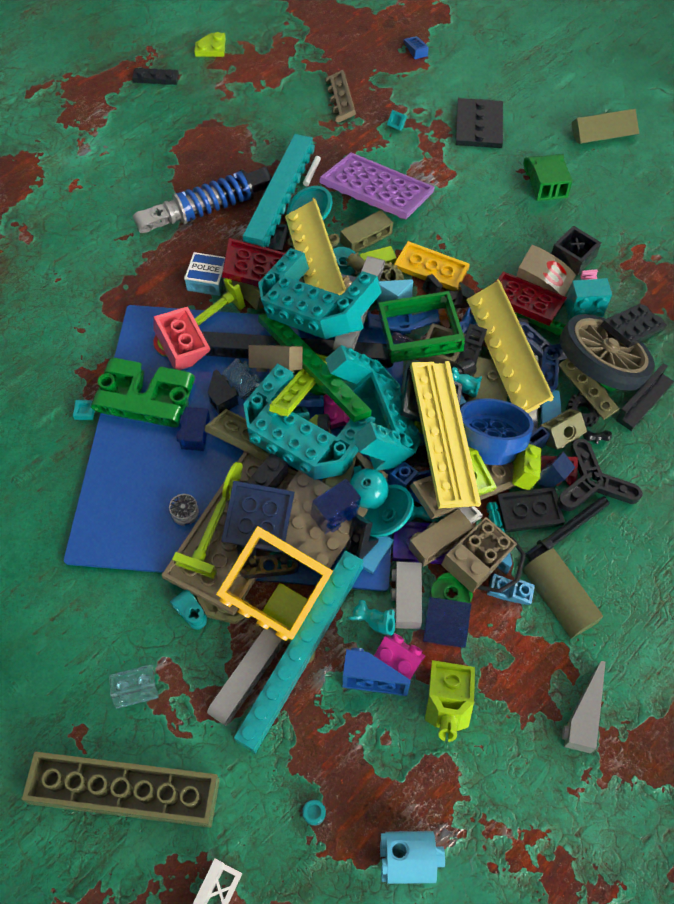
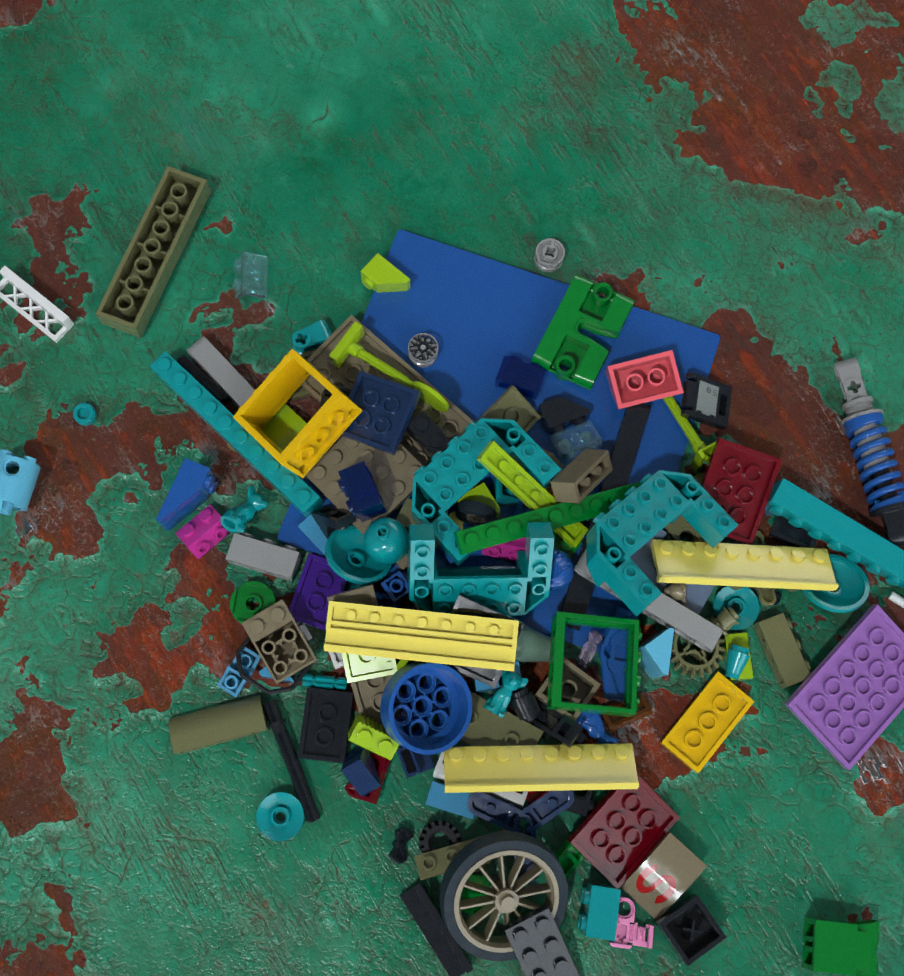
camera: 100 degrees right, 15 degrees up
teal plate [73,400,95,420] -> none
piece [185,252,225,296] -> none
dark tan brick [409,509,474,567] -> none
black plate [422,274,443,294] -> none
clear blue slope [423,597,471,648] -> none
lime plate [425,660,475,742] -> none
black slope [445,282,475,309] -> none
olive brick [540,409,587,449] -> none
black piece [558,439,643,511] -> none
light grey slope [562,661,606,753] -> none
none -> black axle [177,355,228,404]
none -> teal dish [256,792,304,841]
none -> lime slope [361,253,411,293]
none -> light grey wheel [534,238,565,273]
none -> black container [681,372,732,430]
none -> teal cone [725,644,750,680]

